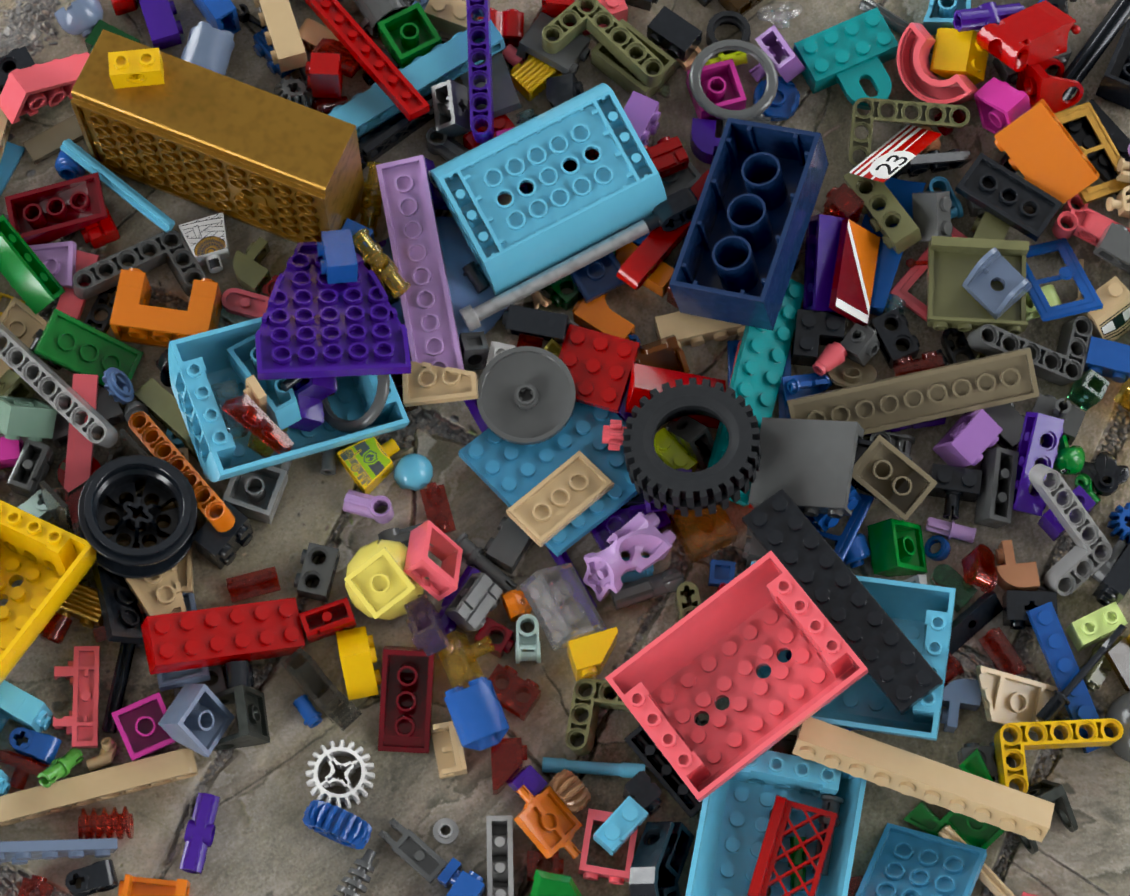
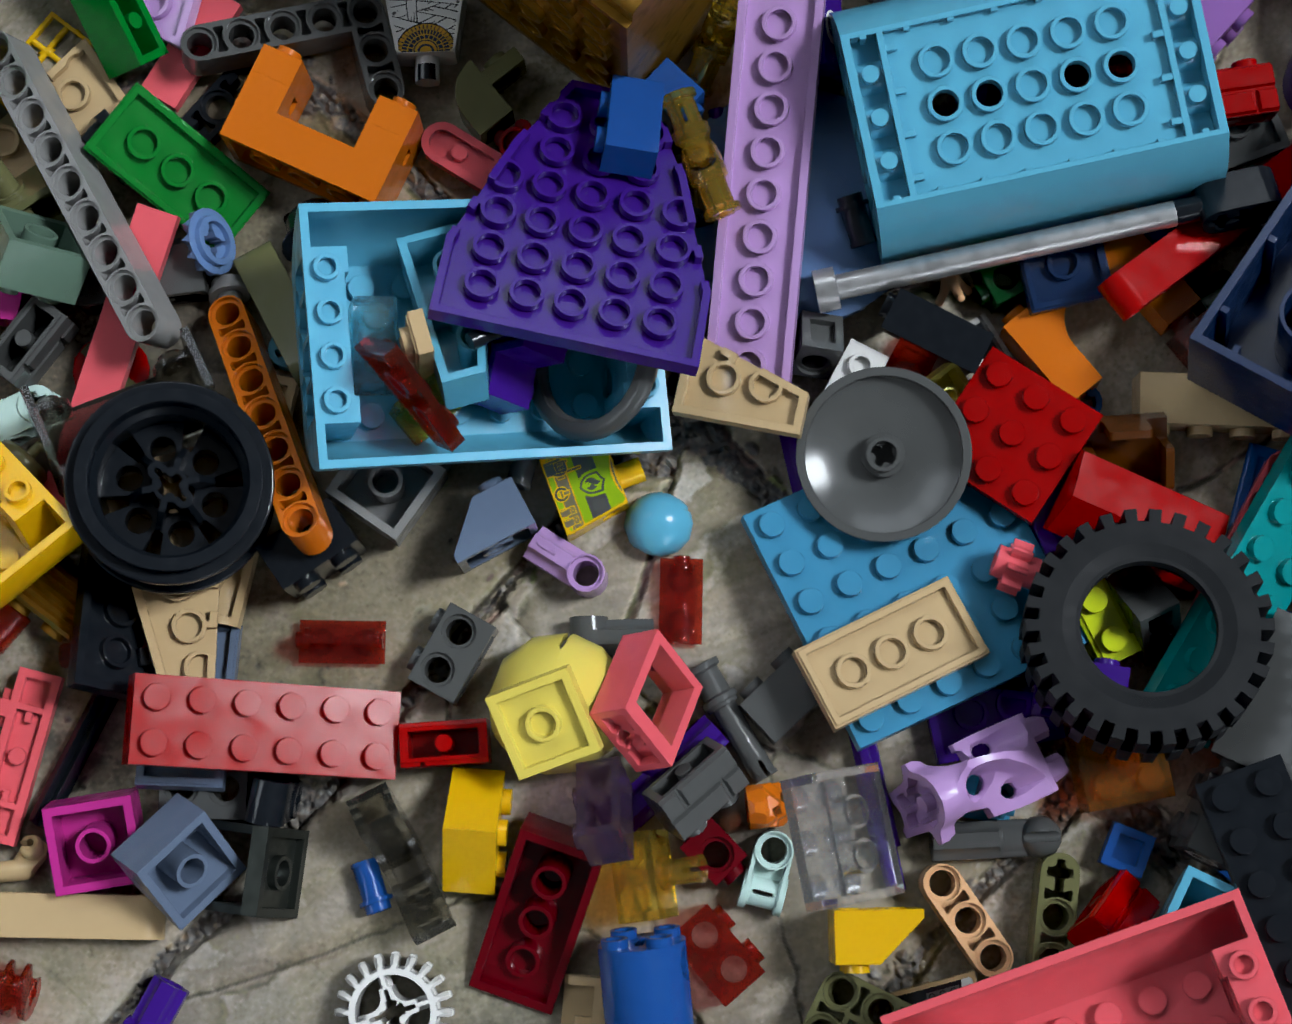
camera: 20 degrees right, 10 degrees up
none -> sand blue slope [453,476,539,574]
none -> light nougat beam [918,863,1014,977]

